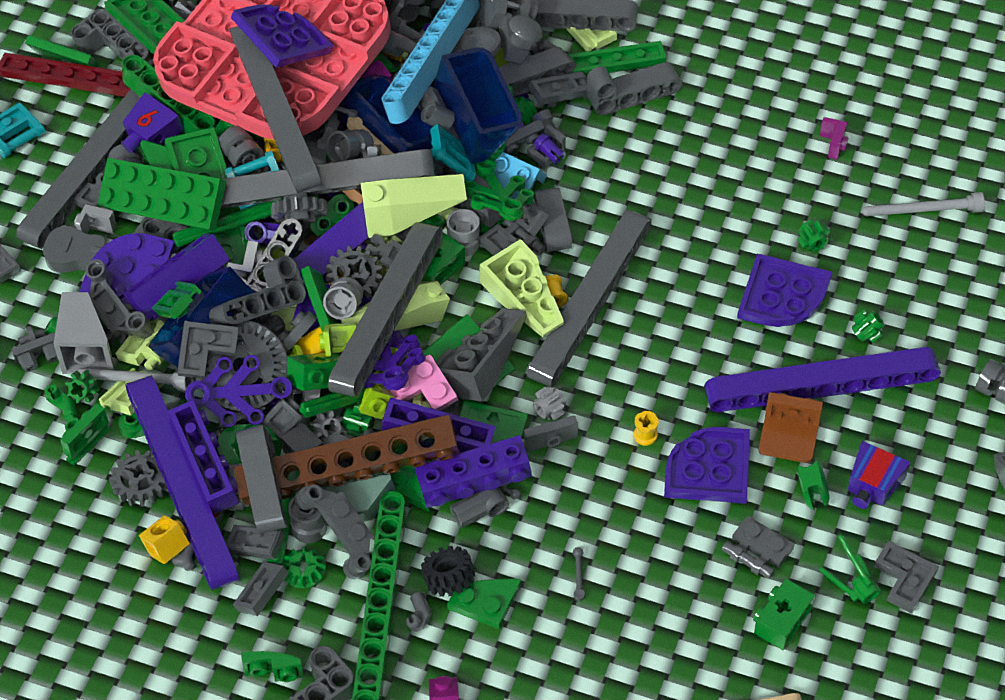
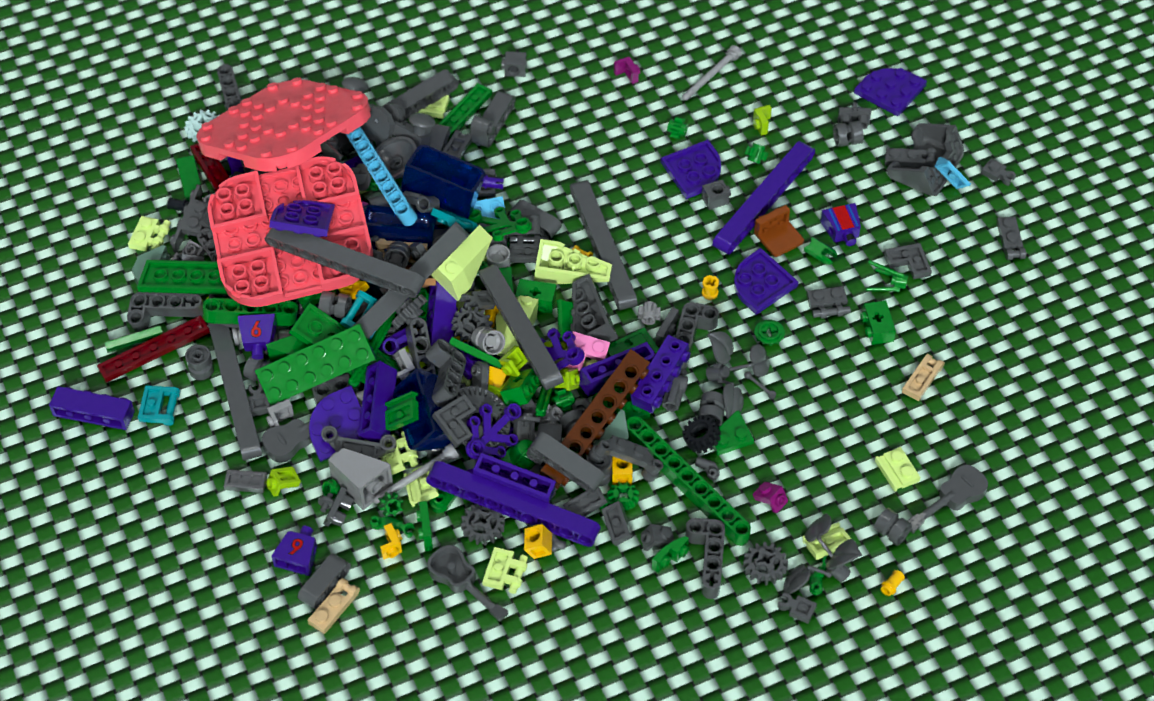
camera: 45 degrees left, 0 degrees up
none -> dark grey wheel [185,344,214,380]
none -> lime bracket [266,467,301,497]
none -> yellow bracket [380,523,402,559]
none -> dark grey piece [427,545,508,621]
none -> yellowish green plate [482,547,528,594]
none -> dark grey brick [501,52,527,77]
none -> green brick [515,279,557,313]
none -> yellow brick [612,456,633,485]
none -> dark grey bracket [641,524,674,551]
none -> dark grey beam [675,302,719,370]
none -> dark grey wheel [697,391,725,427]
none -> dark grey brick [702,180,731,210]
none -> dark grey plant [706,331,770,419]
none -> lime bracket [753,105,772,136]
none -> green gear [754,319,785,346]

